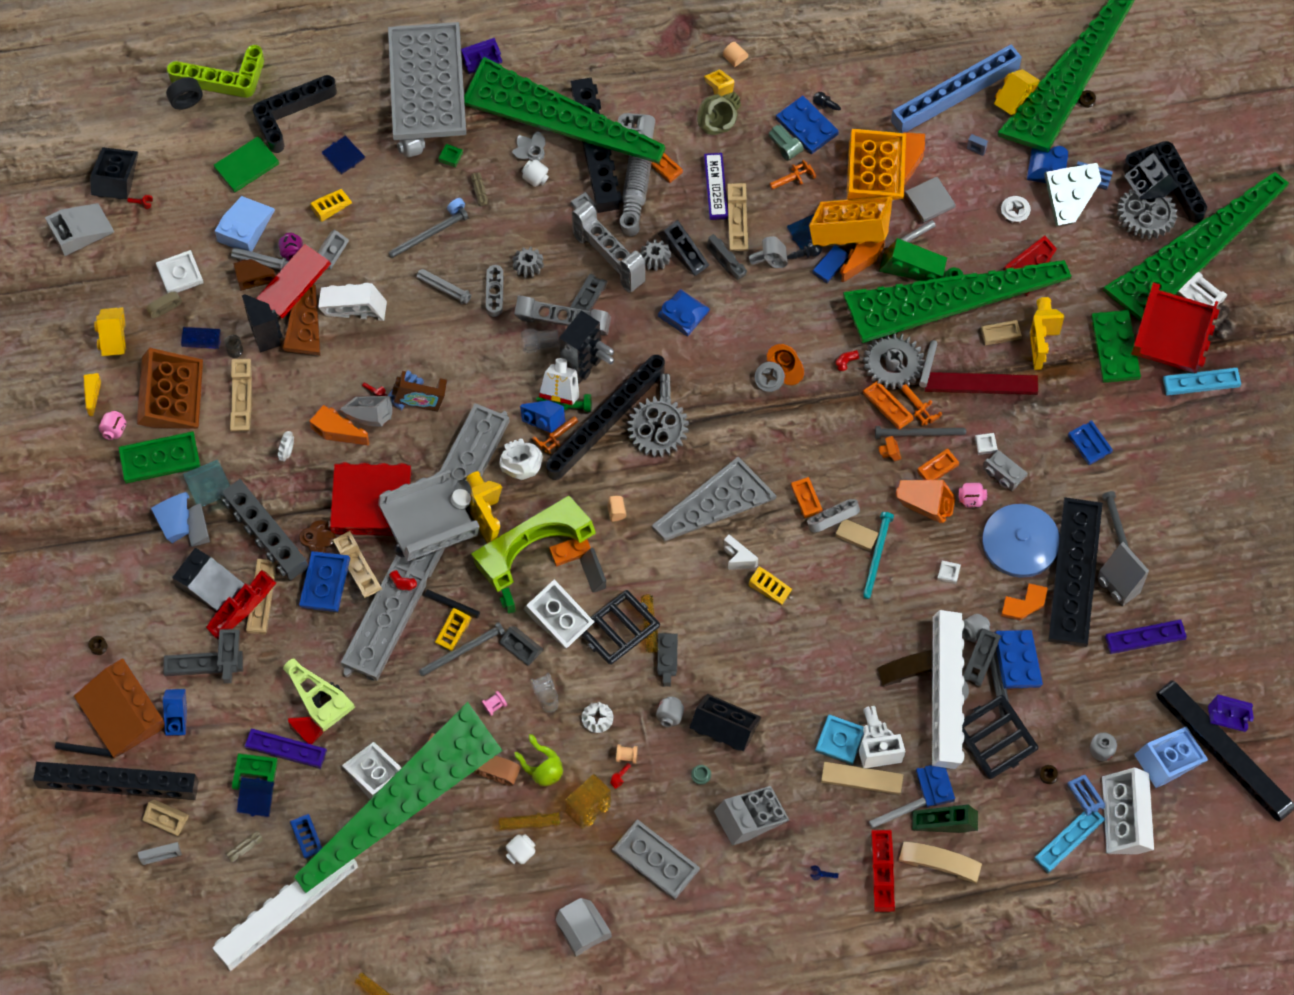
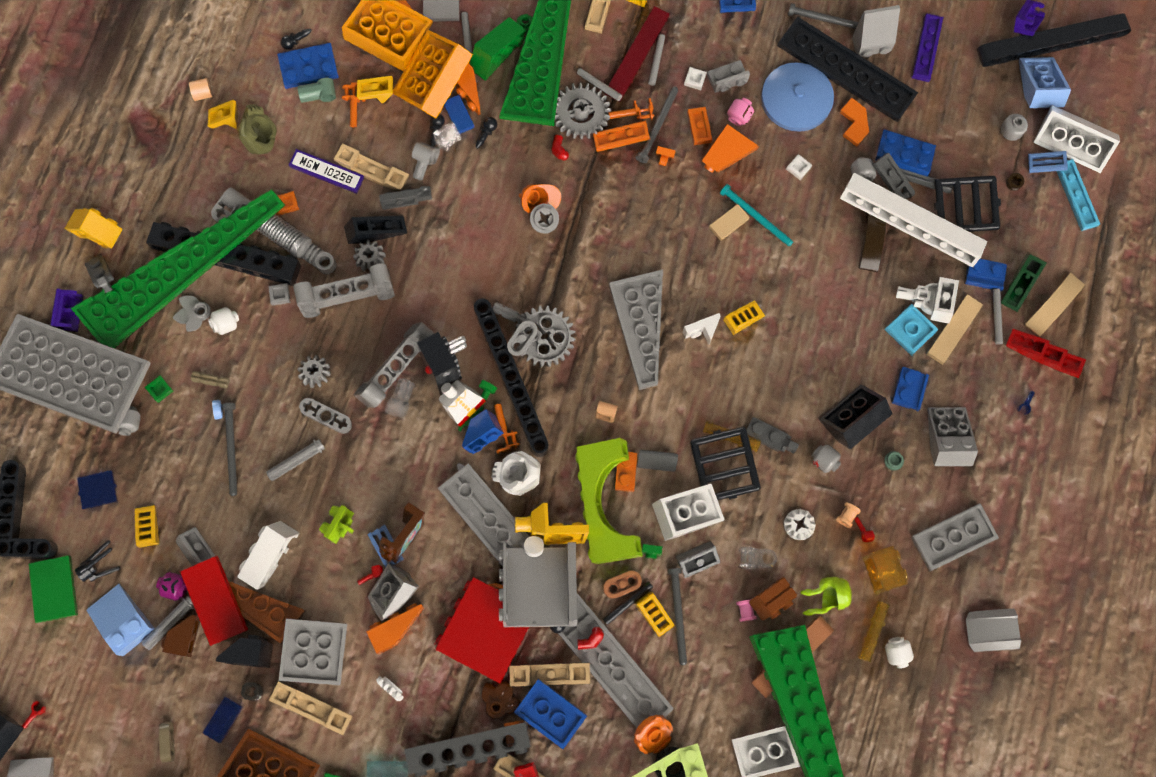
camera: 70 degrees left, 10 degrees up
white plate [156,250,204,293] -> none
dark grey plate [567,274,607,316] -> none
blue slope [658,289,710,337] -> none
piece [787,214,814,250] -> none
orange plate [791,477,823,519] -> none
light grey beam [807,499,860,532] -> none
none -> yellow brick [64,208,122,249]
none -> black plant [75,540,120,582]
none -> dark grey hinge [85,255,114,293]
none -> light grey plate [278,618,347,685]
none -> lime hips [319,505,354,544]
none -> yellow slope [357,76,393,103]
none -> clear bracket [433,122,462,152]
none -> black bar [476,117,498,149]
none -> light grey plate [507,320,538,356]
none -> nougat plate [603,571,642,599]
none -> orange tile [634,715,673,754]
none -> light grey bar [648,34,665,86]
none -> dark orange brick [749,577,797,621]
none -> blue plate [892,367,929,411]

